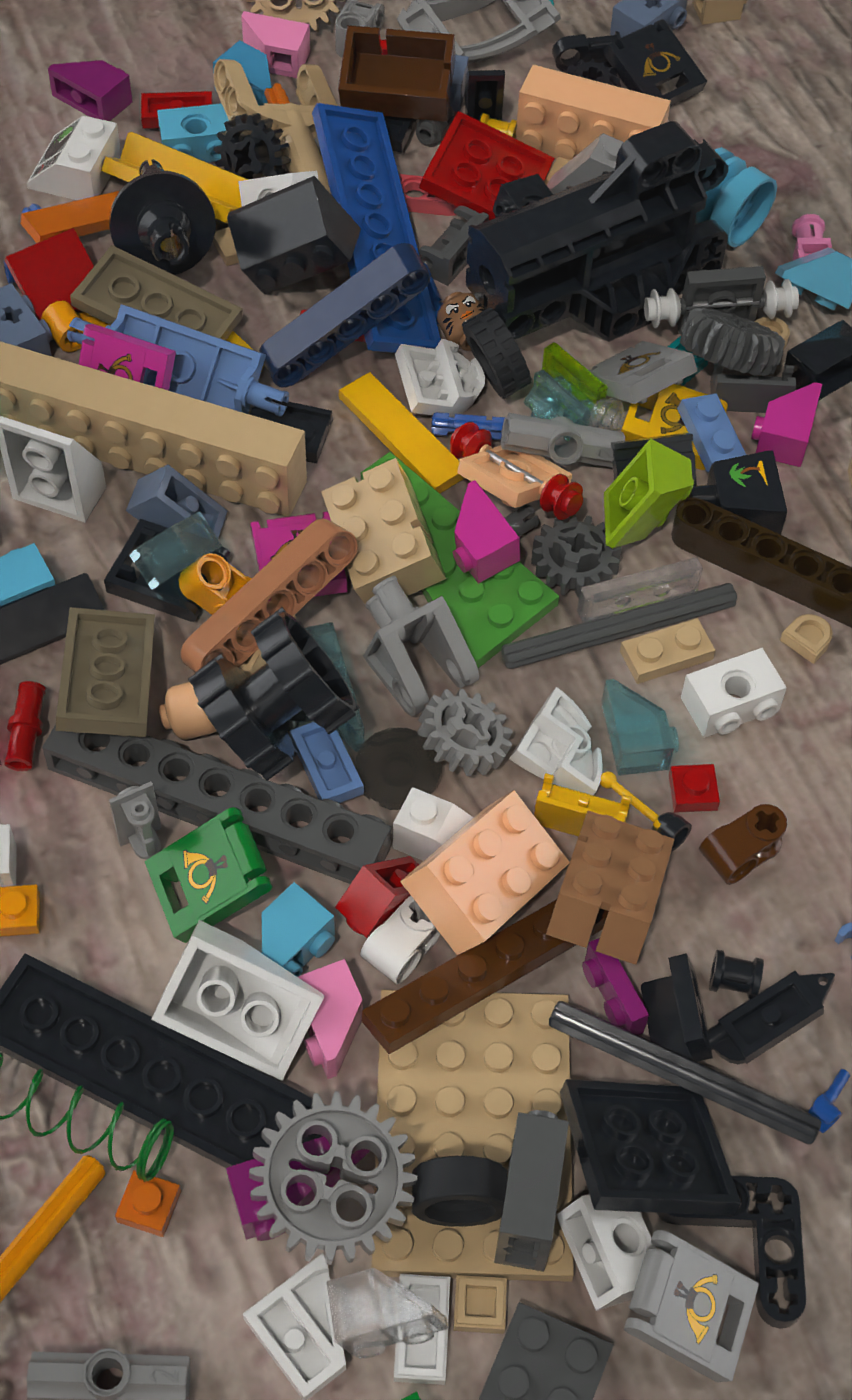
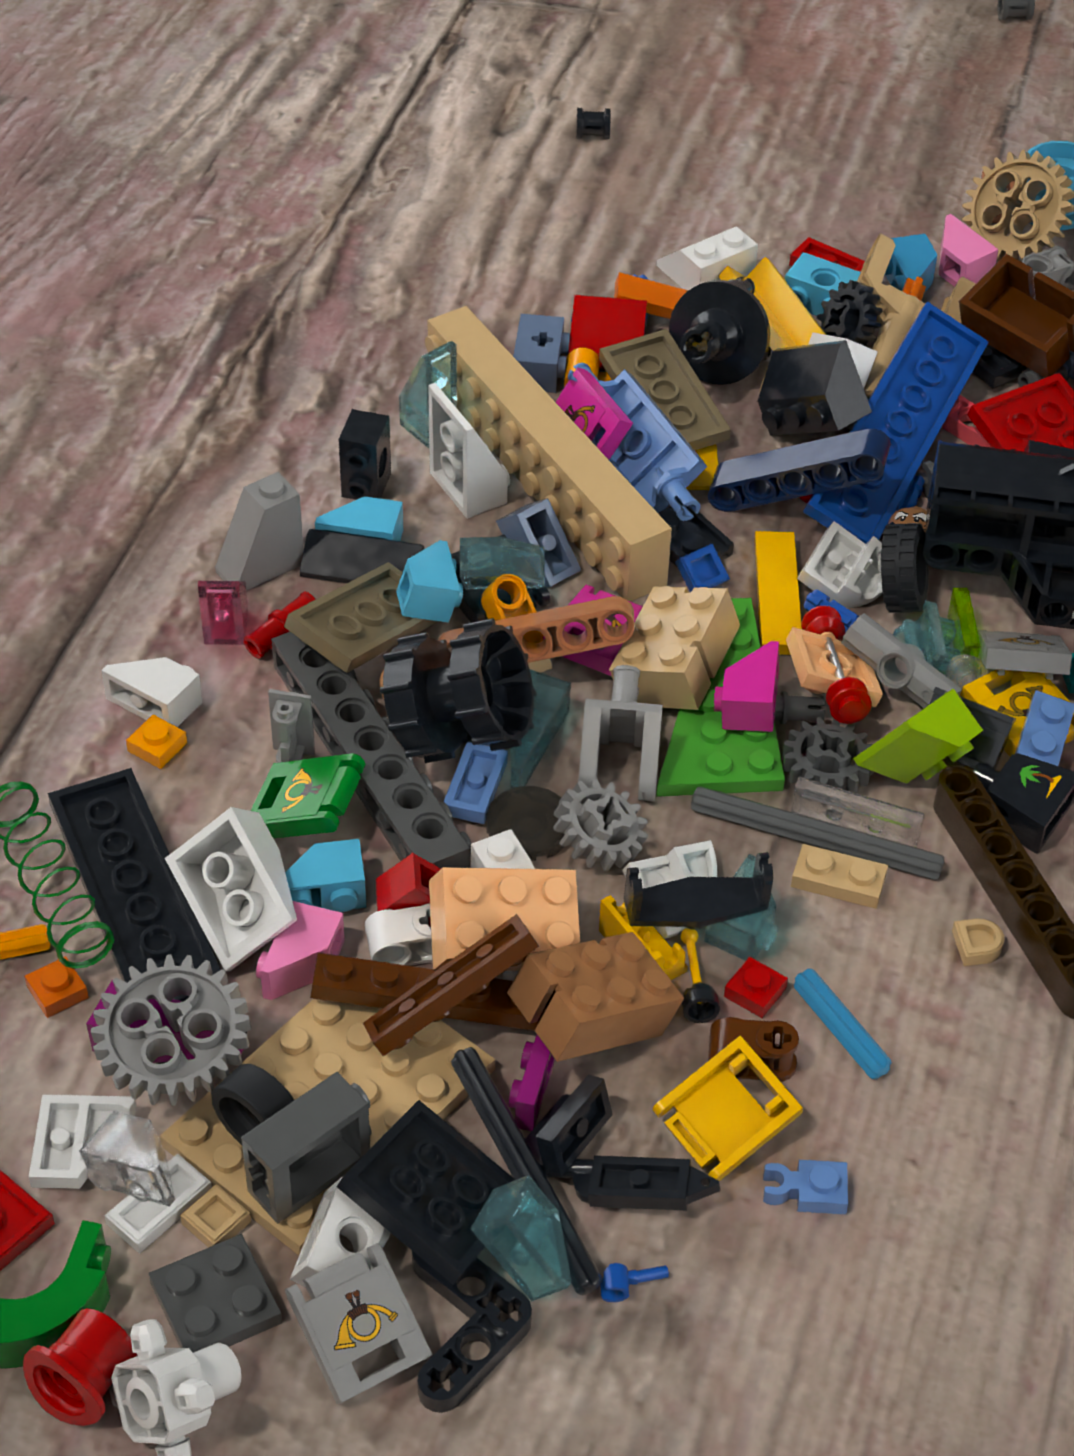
camera: 40 degrees right, 10 degrees down
magenta slope [48,60,133,121] -> none
white brick [681,648,787,738] -> none
black bush [709,950,764,999] -> none
none -> reddish brown plate [363,914,539,1057]
none -> medium azure slope [396,540,463,623]
none -> clear light blue slope [471,1175,571,1301]
none -> black piece [623,852,773,930]
none -> yellow container [652,1035,803,1181]
none -> blue tile [675,544,730,592]
none -> dark azure axle [794,968,892,1080]

